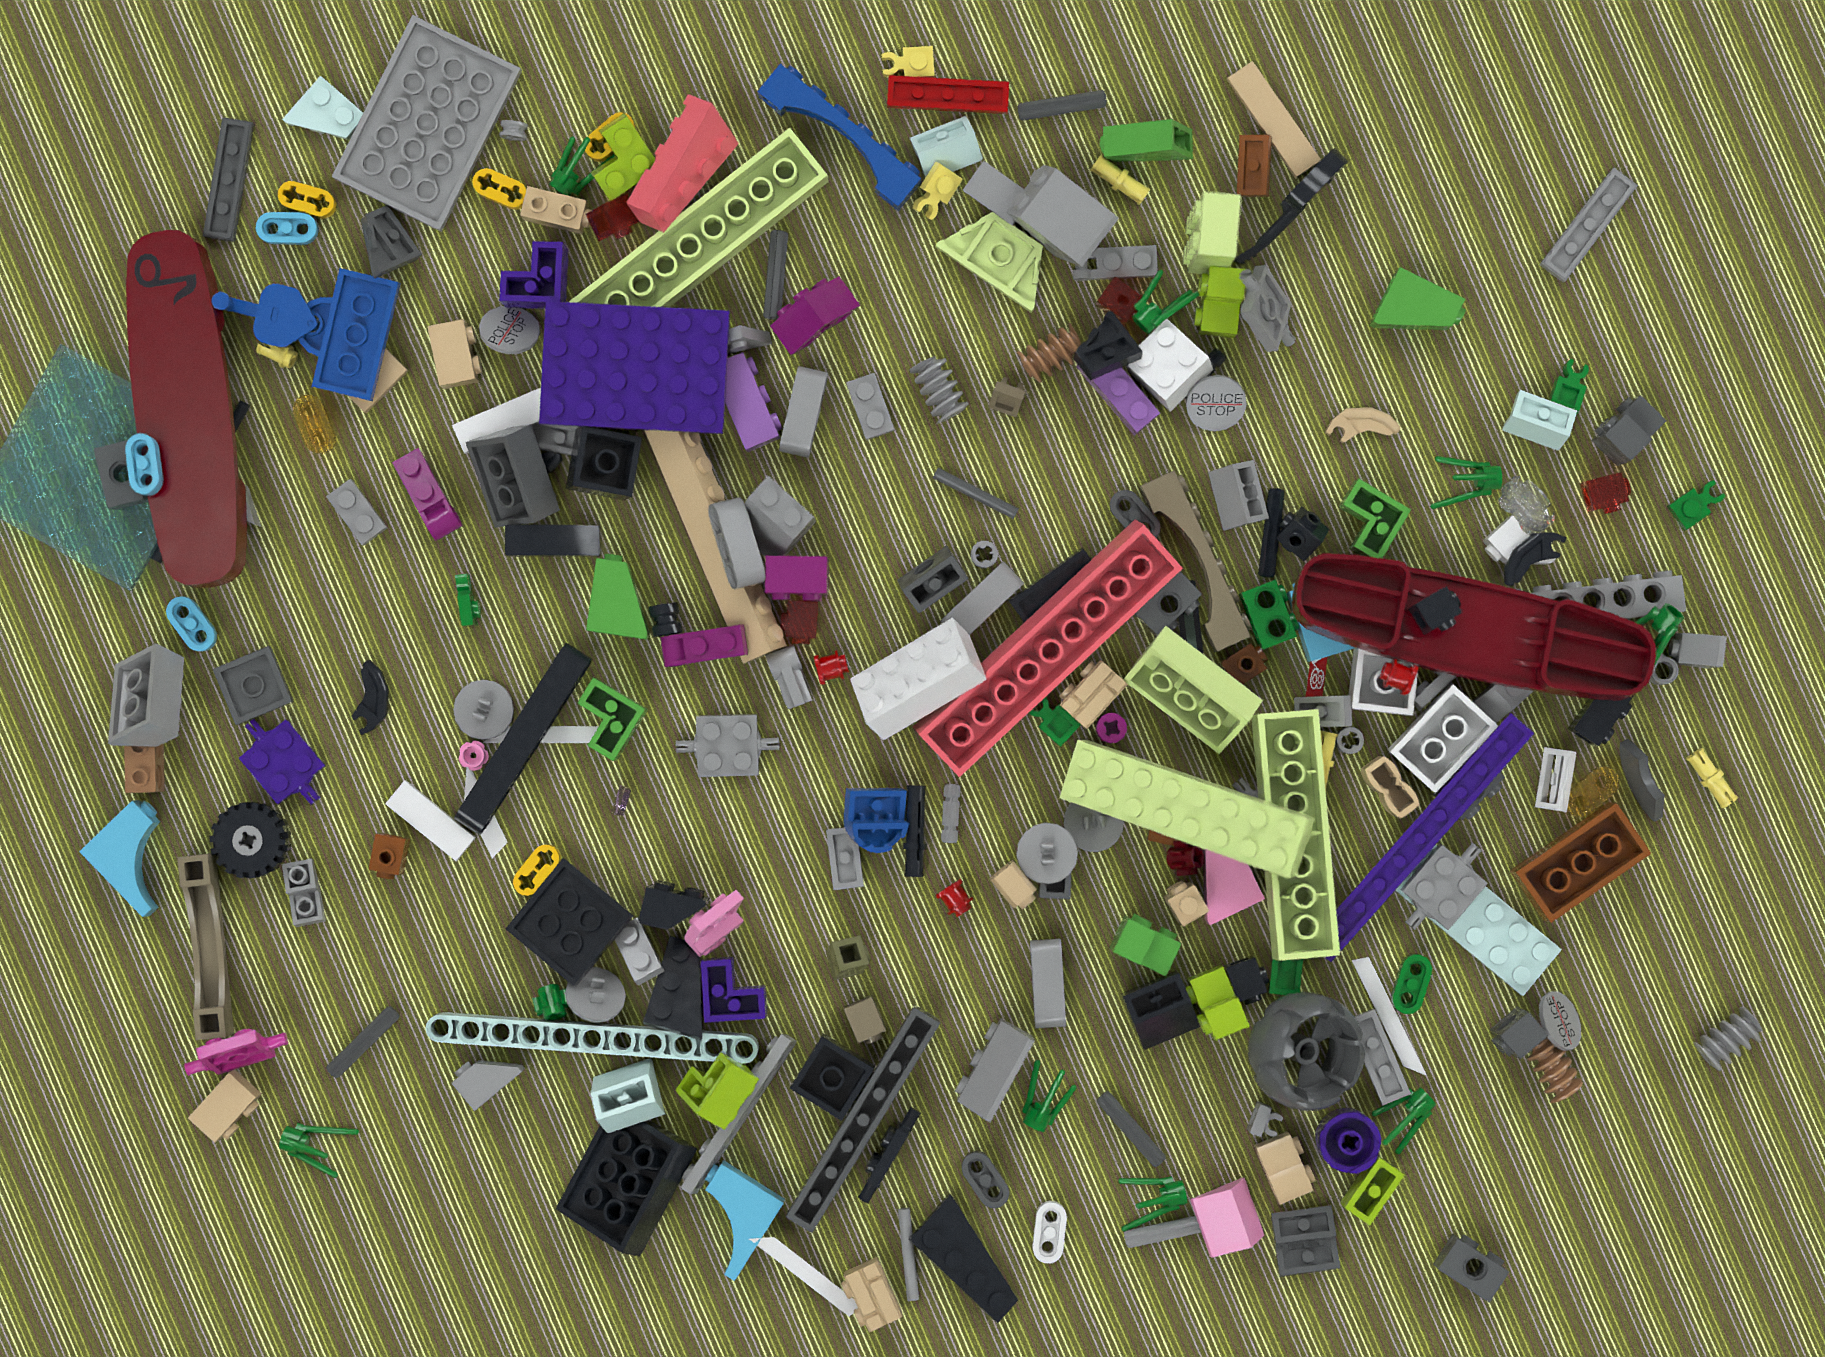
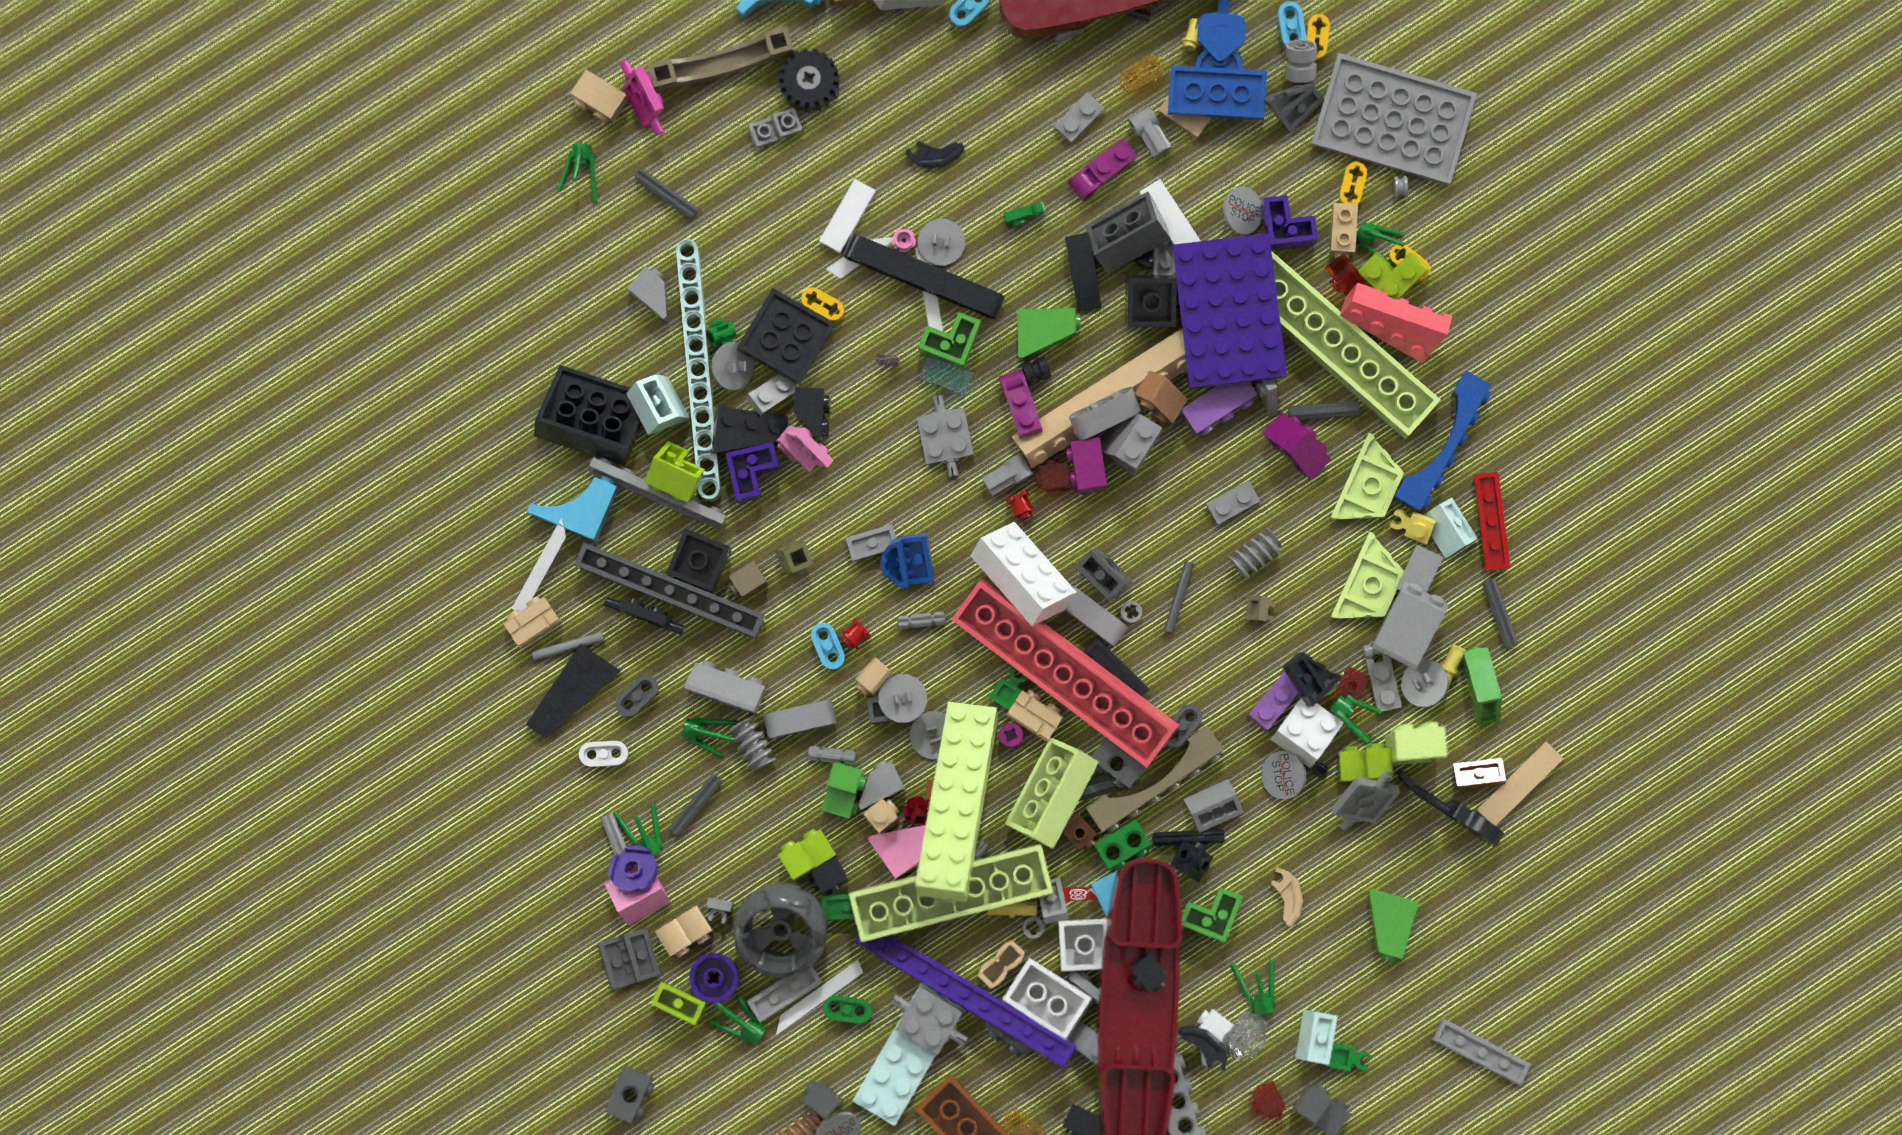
camera: 80 degrees right, 5 degrees down
dark grey plate [213,646,294,725] -> none
dark purple plate [239,719,326,806] -> none
light aqua wing [282,76,363,140] -> none
dark orange brick [368,833,410,880] -> none
tan brick [427,319,482,389] -> none
light grey beam [779,366,828,458] -> none
light yellow plate [882,46,934,78] -> none
black pin [903,785,927,877] -> none
medium nougat piece [1016,323,1082,383] -> none
black slope [1120,971,1200,1050] -> none
red brick [1379,658,1419,696] -> none
white tile [1535,747,1576,812] -> none
none -> dark purple plate [608,845,658,895]
none -> light grey piece [728,716,777,771]
none -> light grey axle [808,746,856,765]
none -> medium azure plate [811,623,845,670]
none -> light grey slope [859,760,905,811]
none -> clear light blue plate [919,356,973,396]
none -> light grey piece [1128,107,1171,159]
none -> medium nougat brick [1135,371,1188,424]
none -> light grey wheel [1285,40,1317,83]
none -> yellowish green wing [1330,433,1404,520]
none -> light grey piece [1401,659,1449,707]

